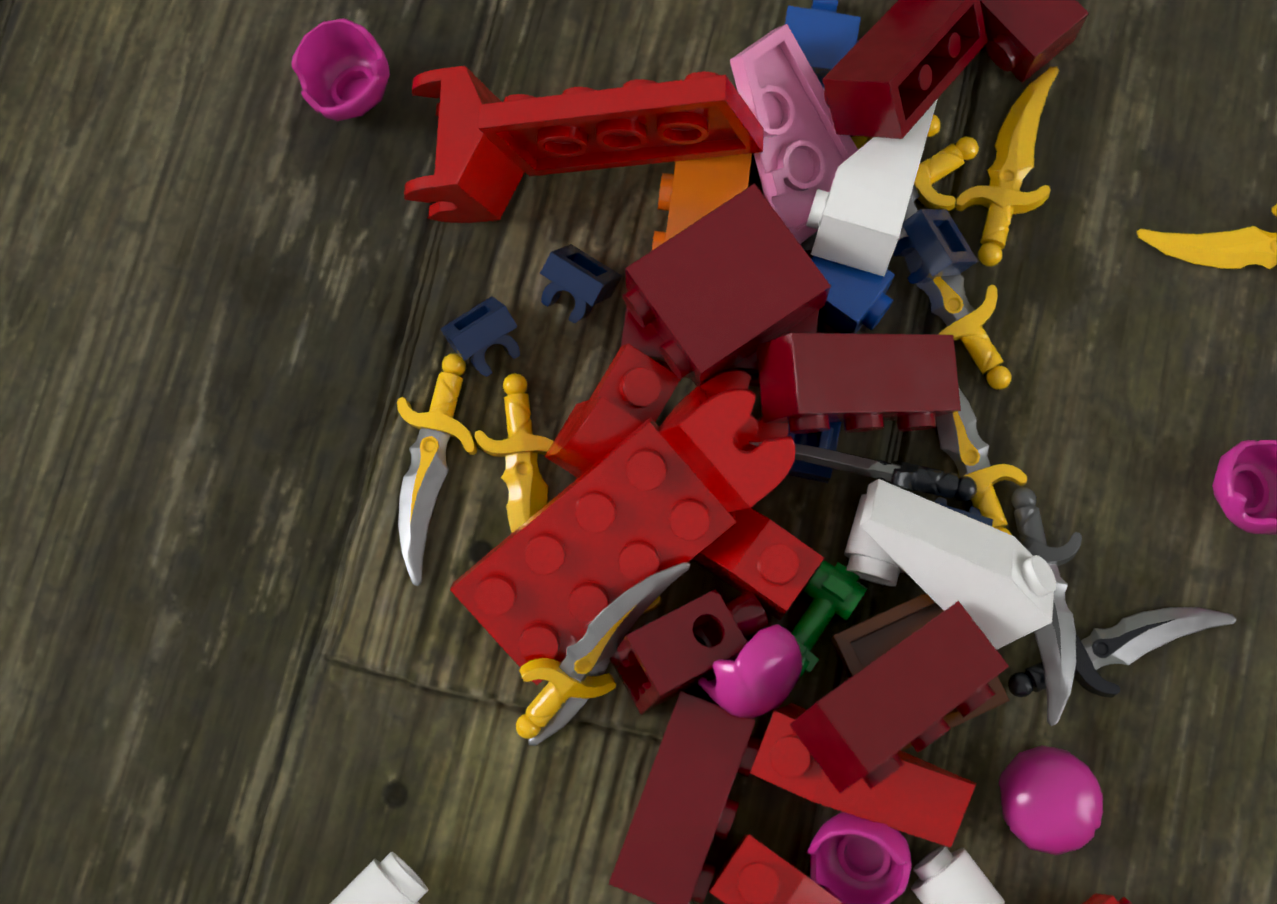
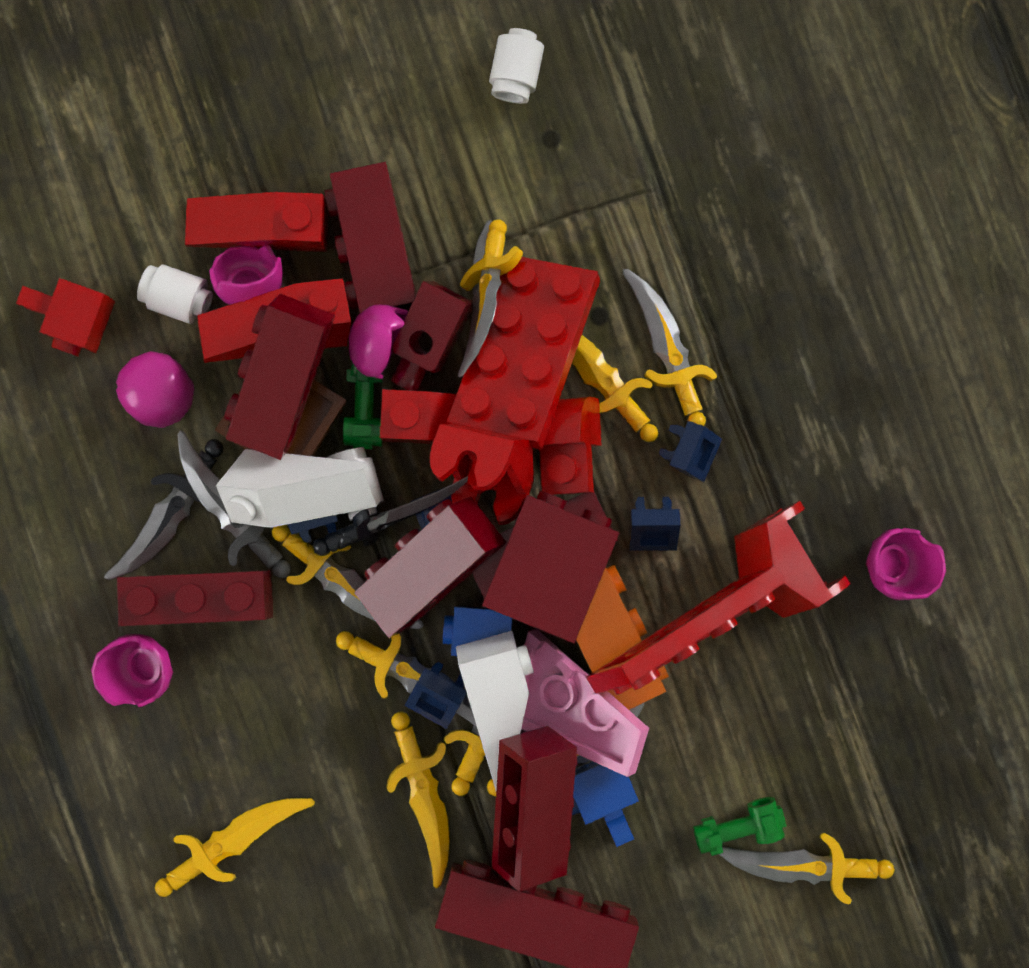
camera: 145 degrees right, 10 degrees up
none -> dark red brick [117,571,273,626]

